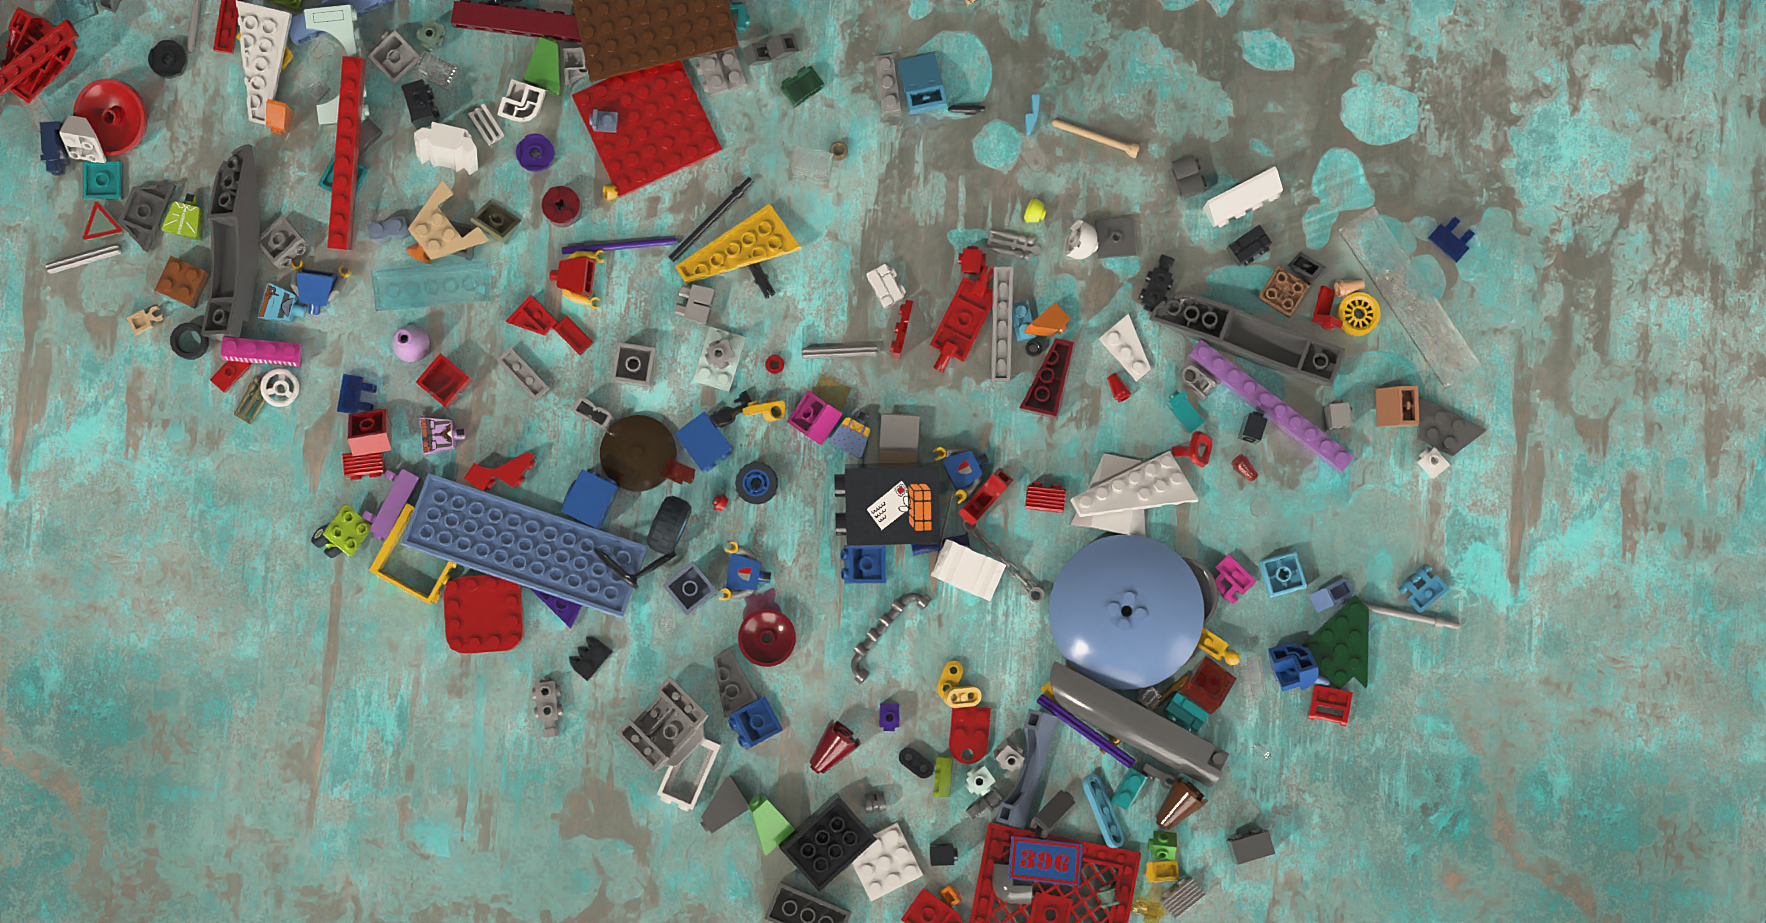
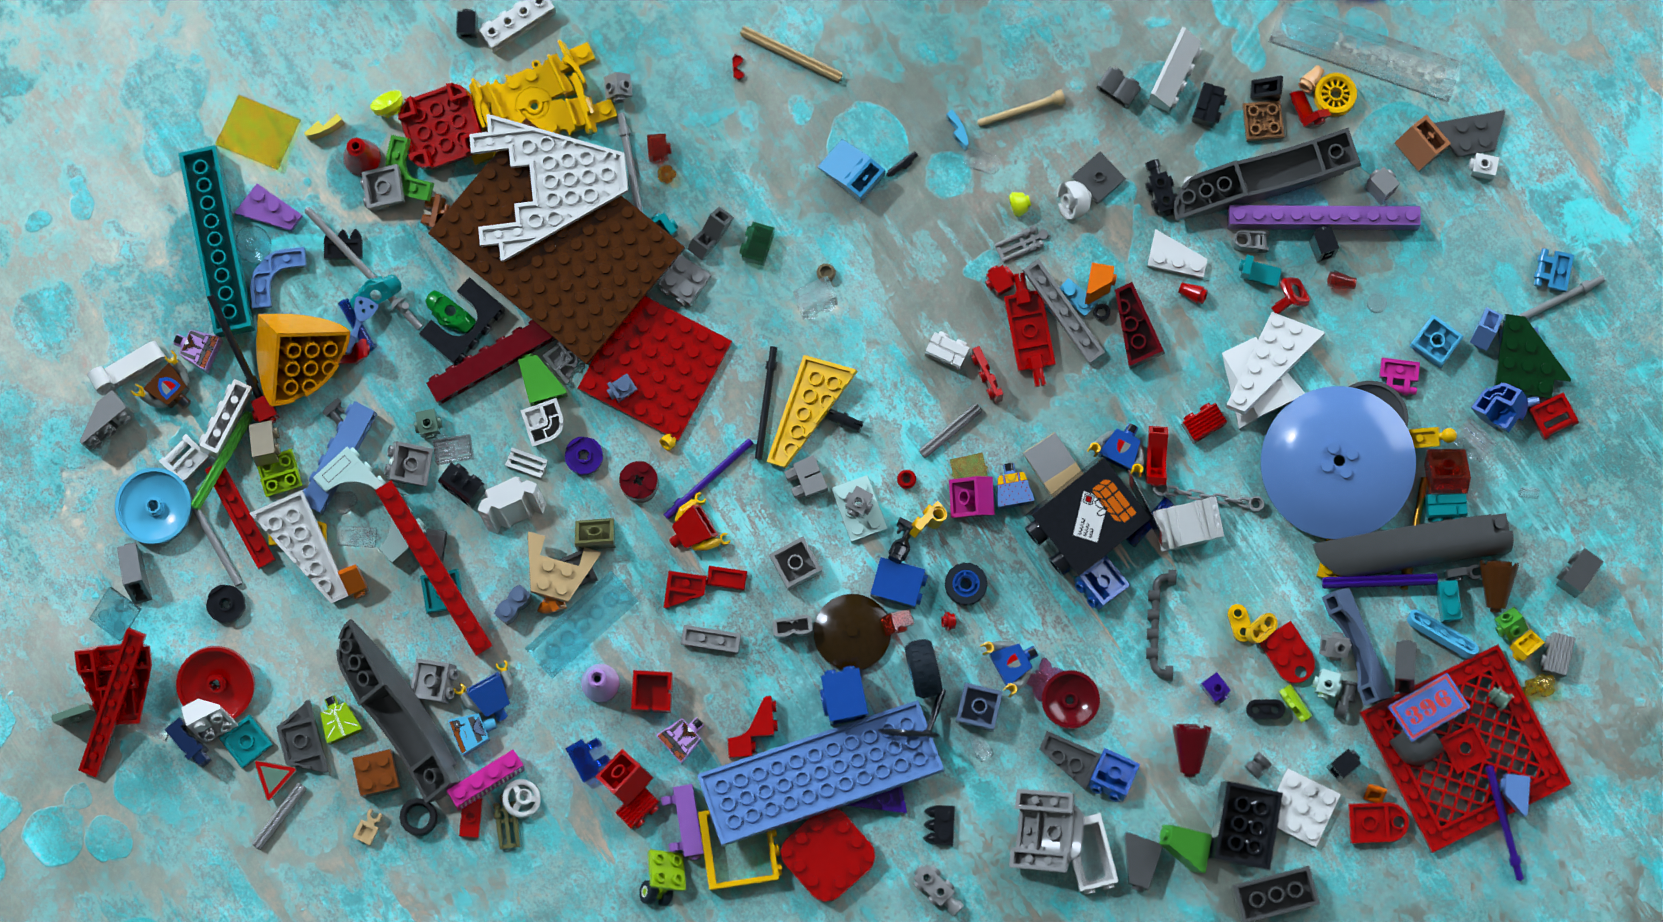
camera: 30 degrees left, 5 degrees down
light grey plate [874,54,901,113] -> none
light grey gear [1136,686,1161,710] -> none

